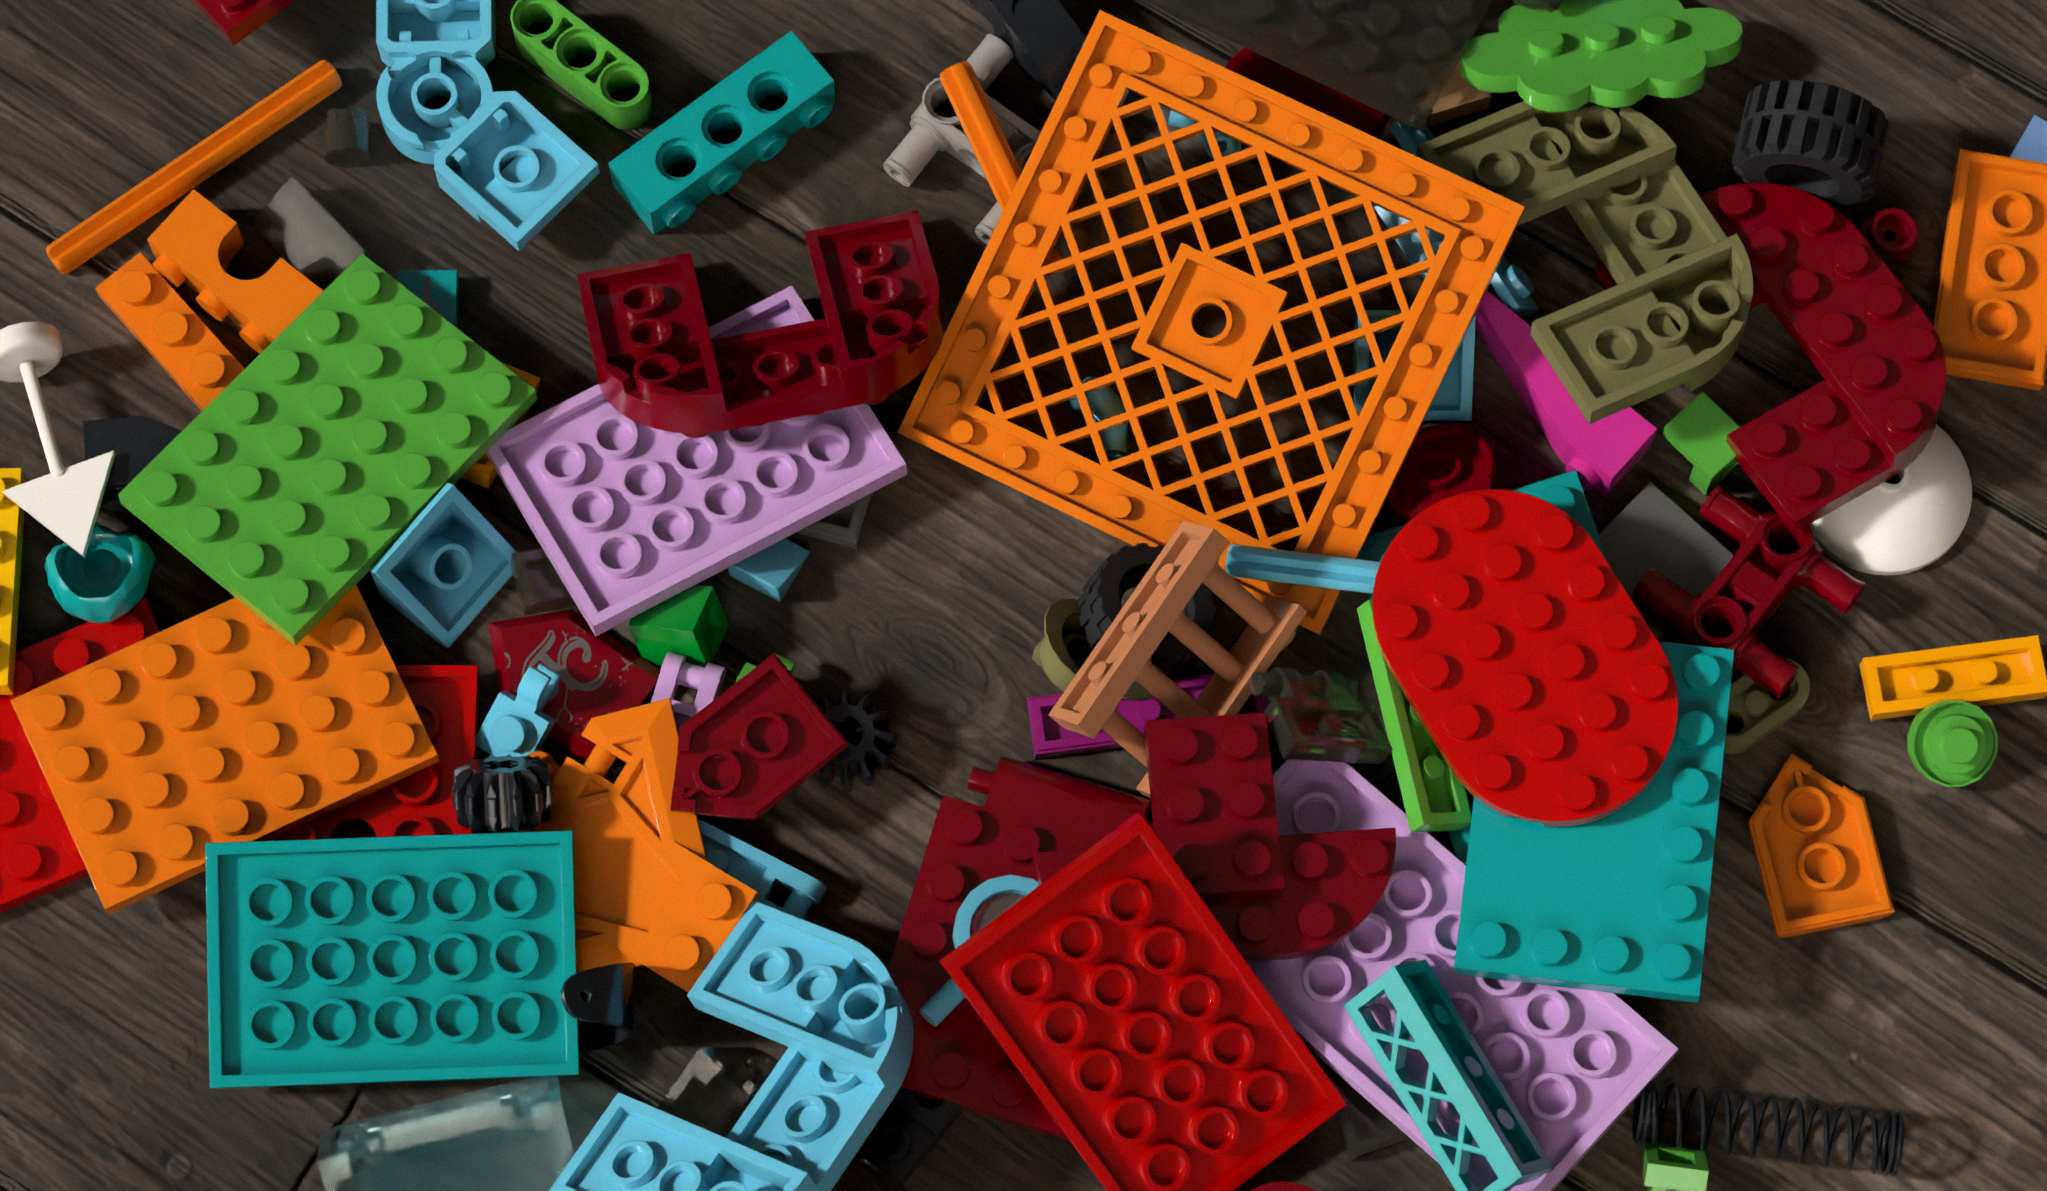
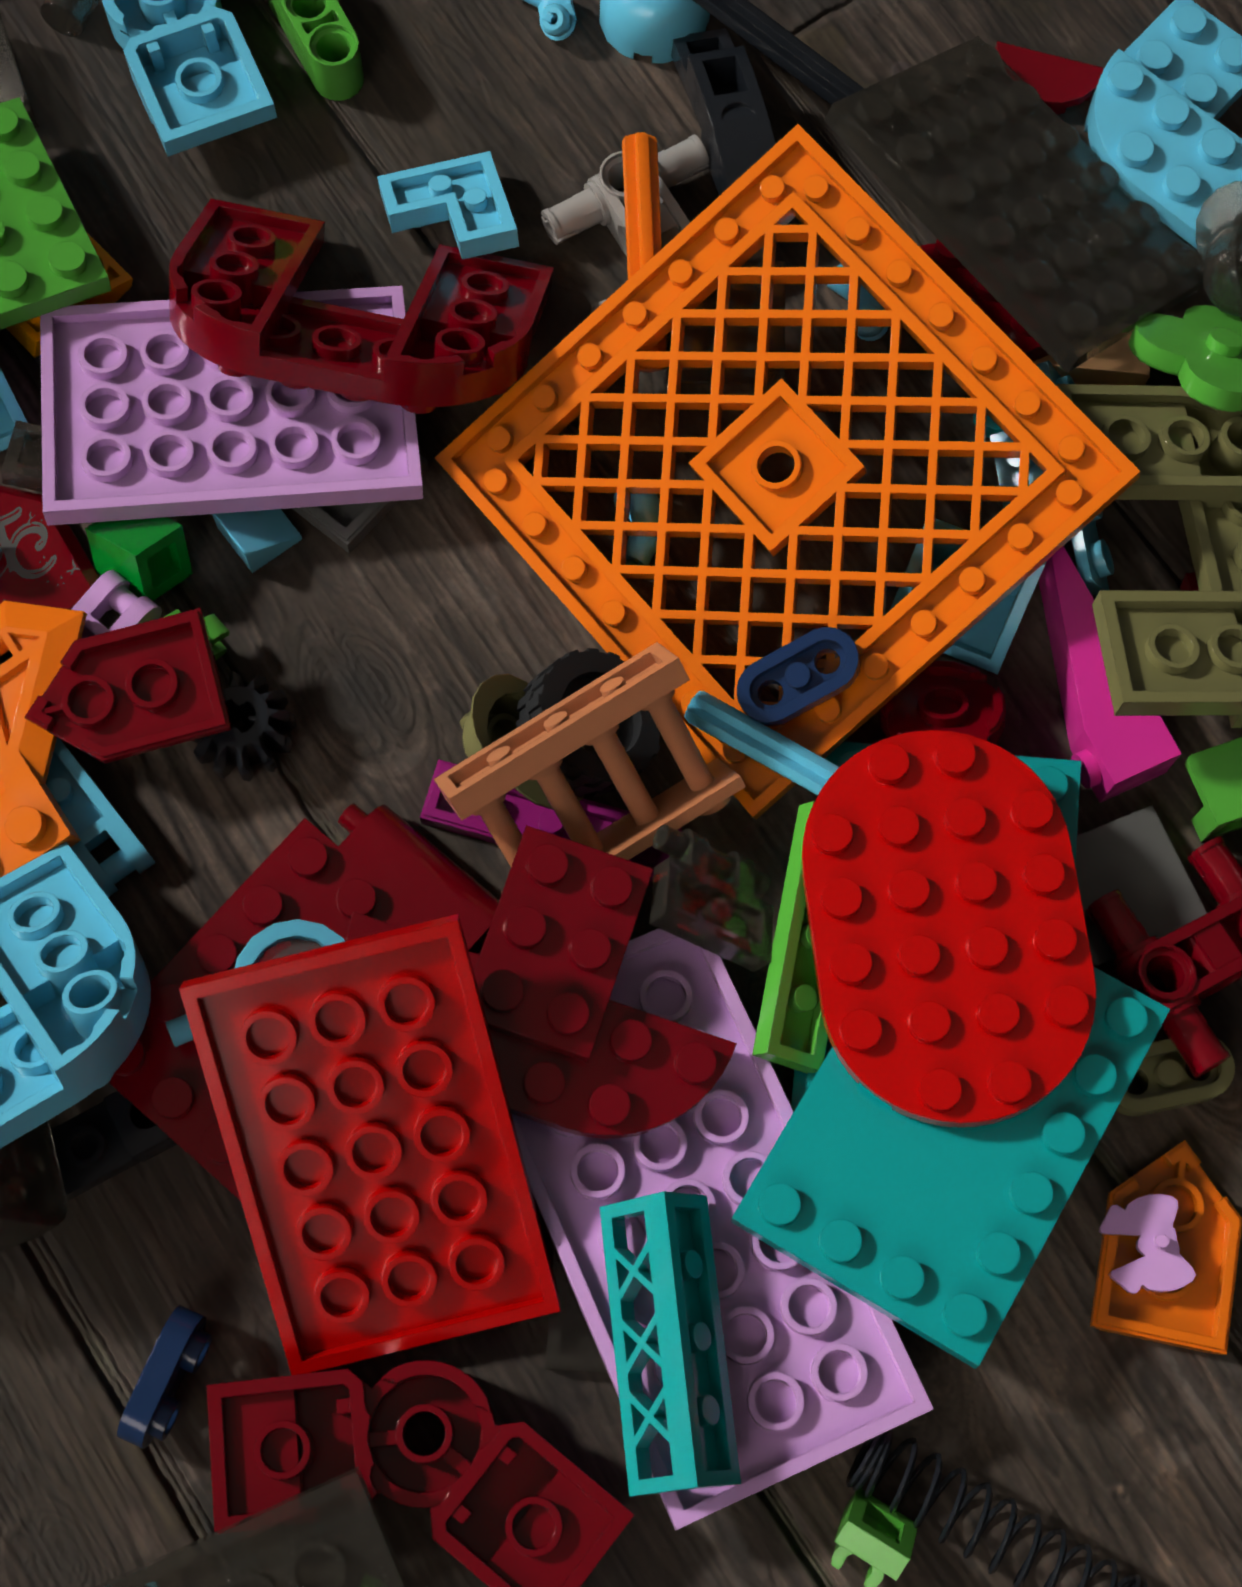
camera: 20 degrees right, 0 degrees up
teal tile [399,269,459,328] -> none
teal brick [608,30,836,235] -> none
none -> medium azure plate [377,151,519,260]
none -> dark blue plate [737,627,861,726]
none -> lavender piece [1099,1194,1196,1294]

